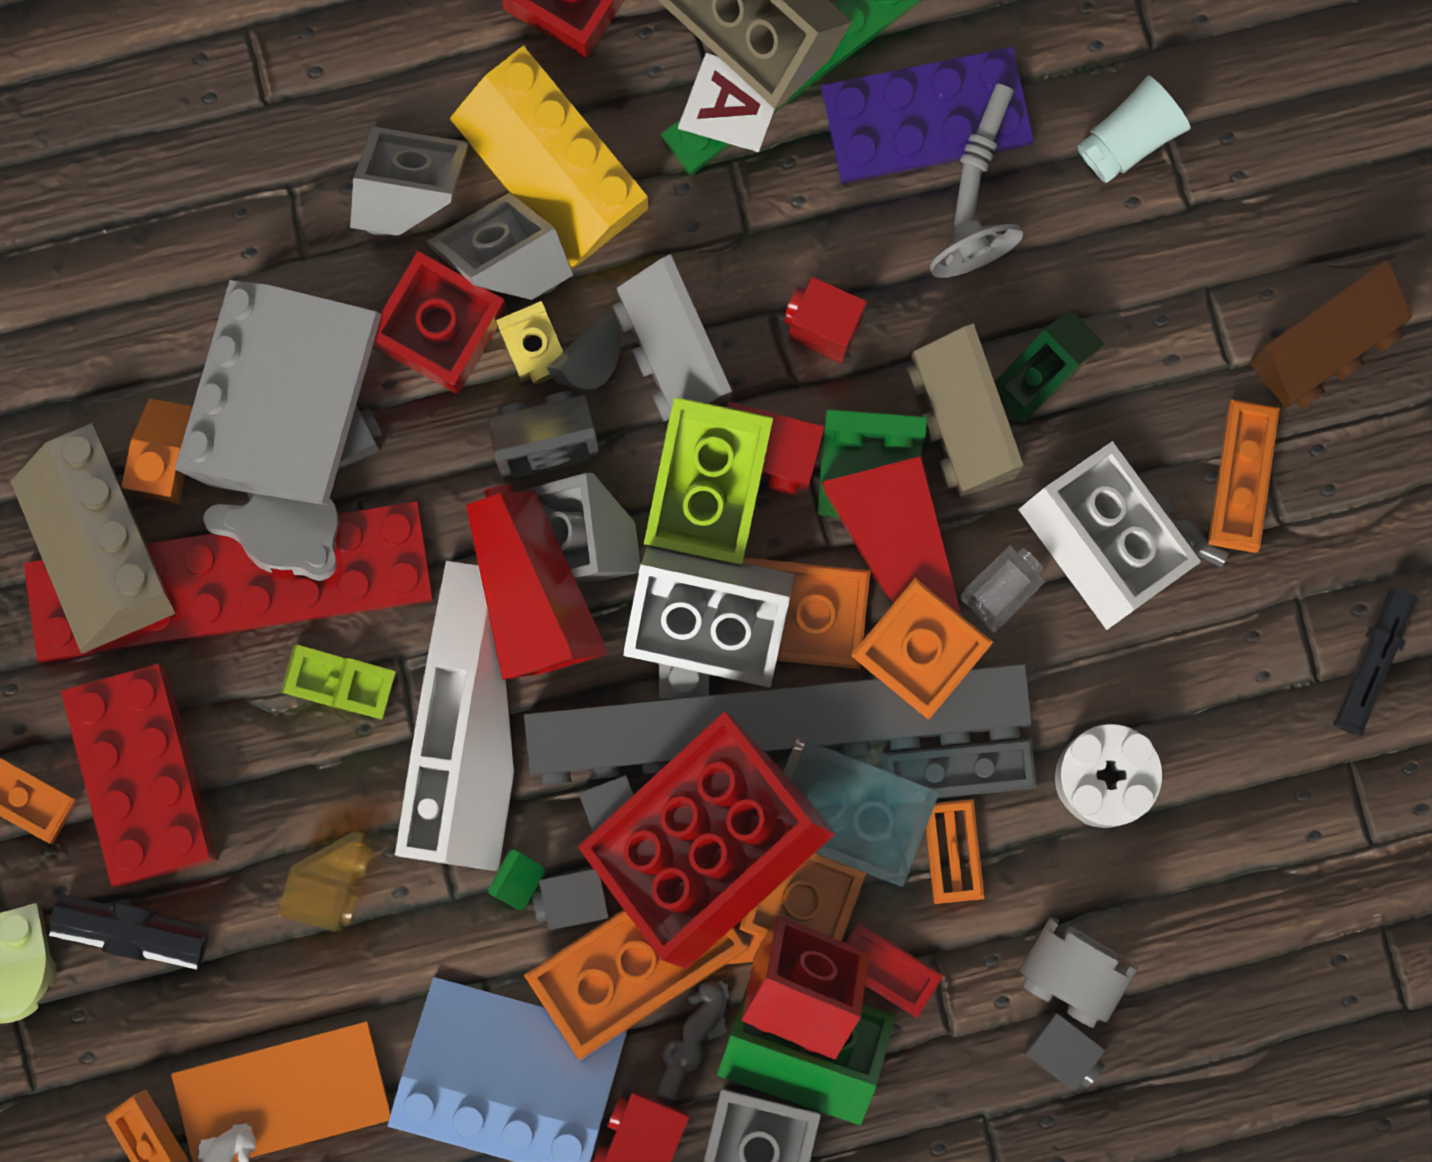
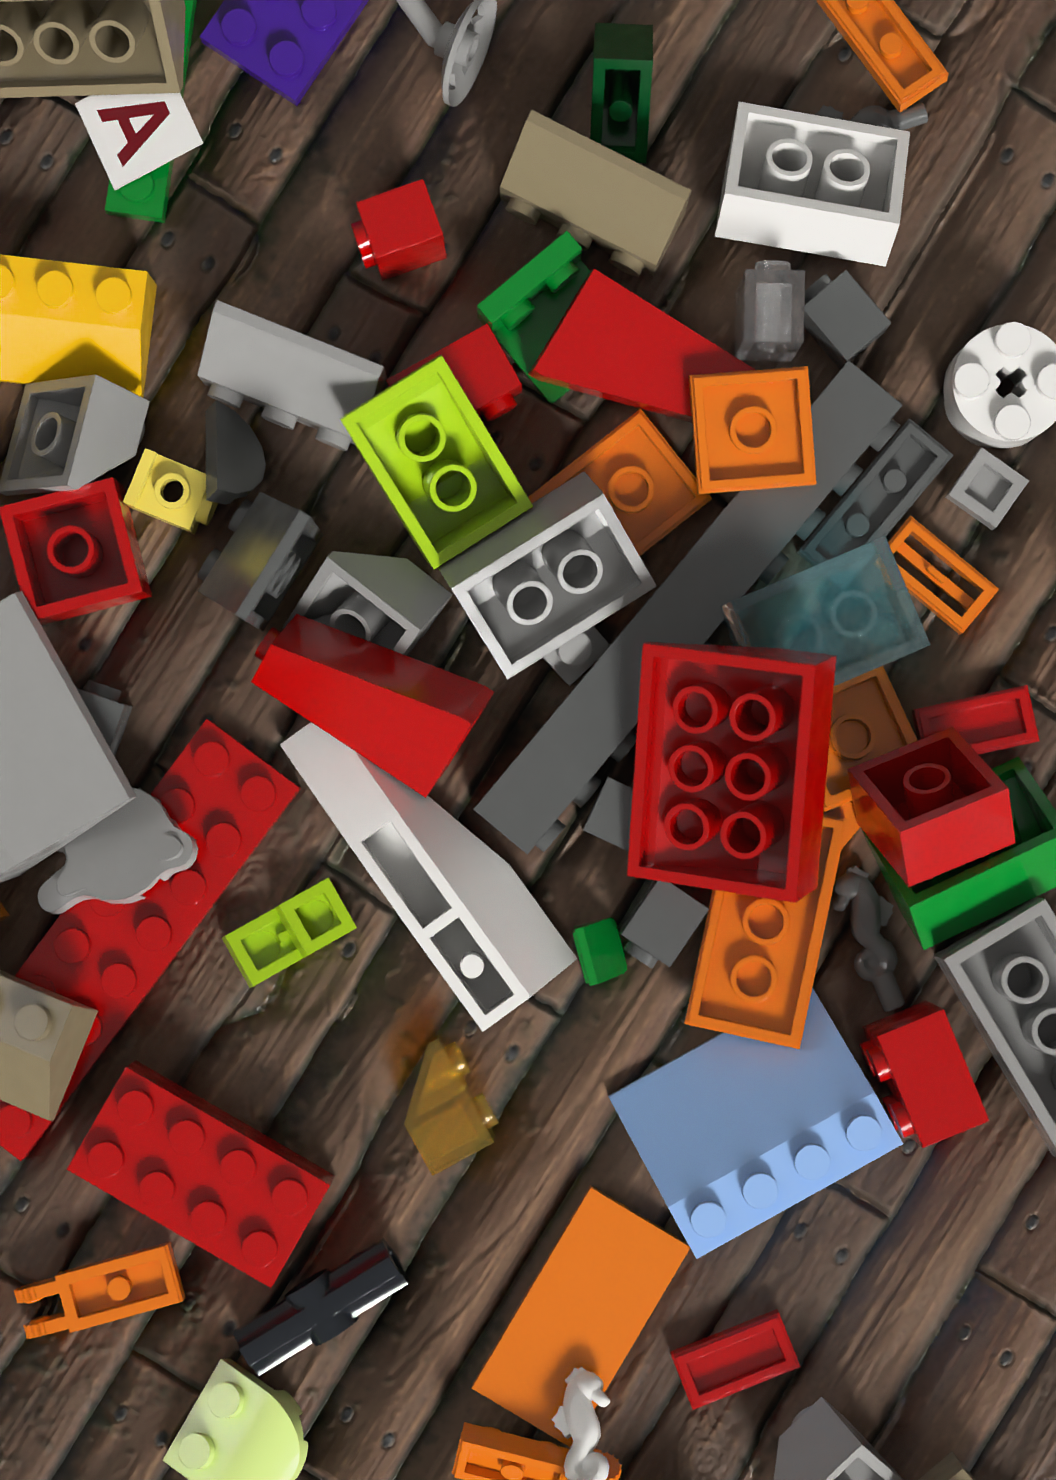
camera: 45 degrees left, 5 degrees up
none -> dark grey brick [804,270,891,370]
none -> light grey plate [945,447,1029,530]

